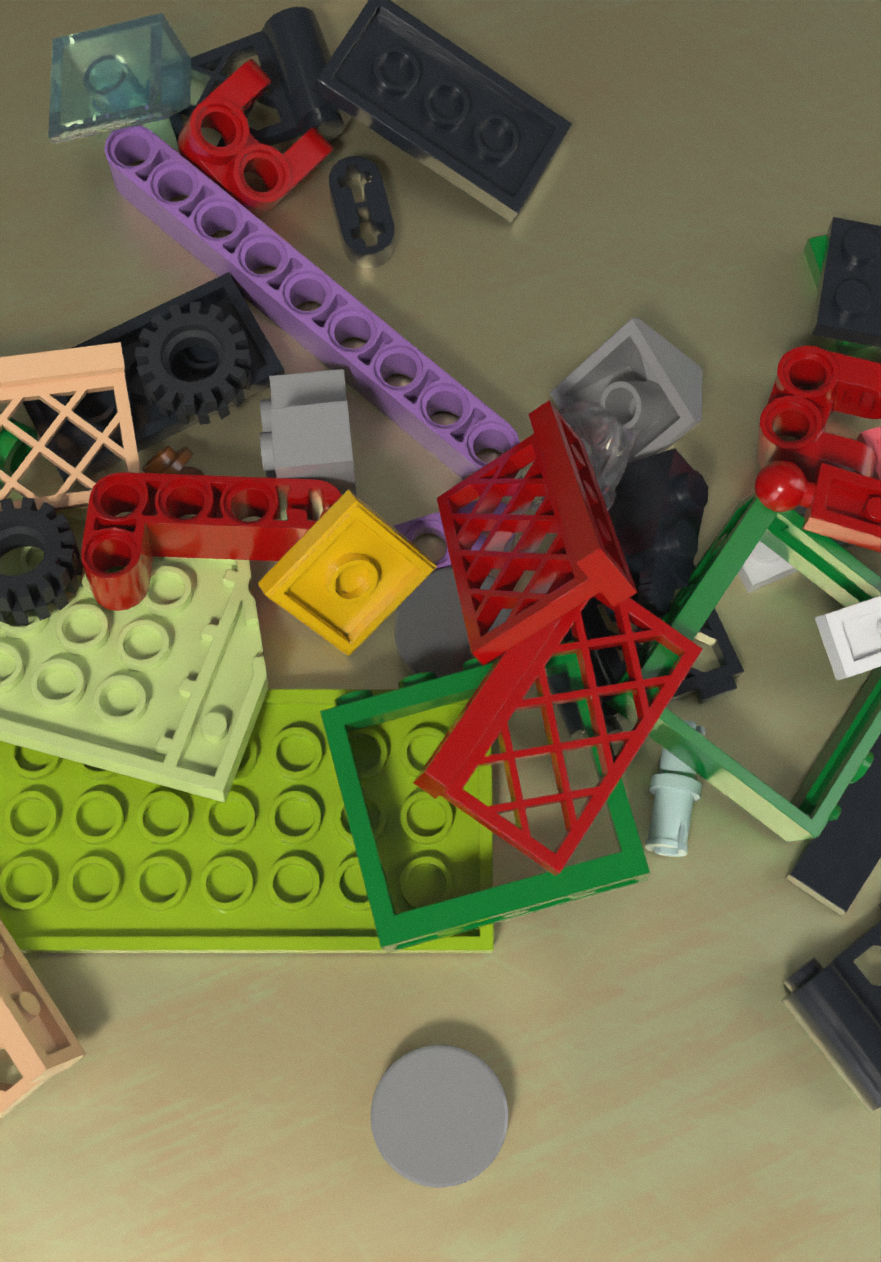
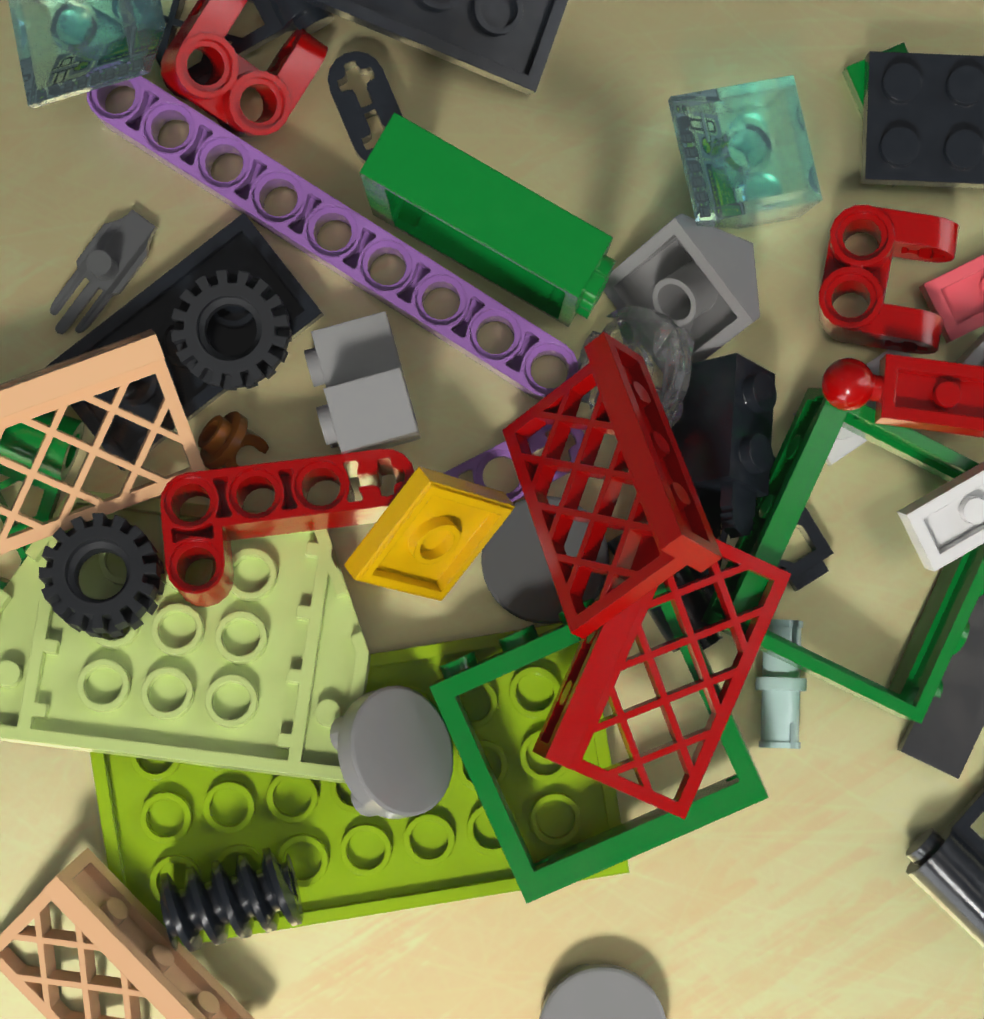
camera: 10 degrees left, 15 degrees up
none -> dark grey piece [50,209,158,334]
none -> black piece [160,847,304,952]
none -> light grey tile [330,686,453,819]
none -> green window [359,112,616,327]
none -> clear light blue slope [668,75,823,229]

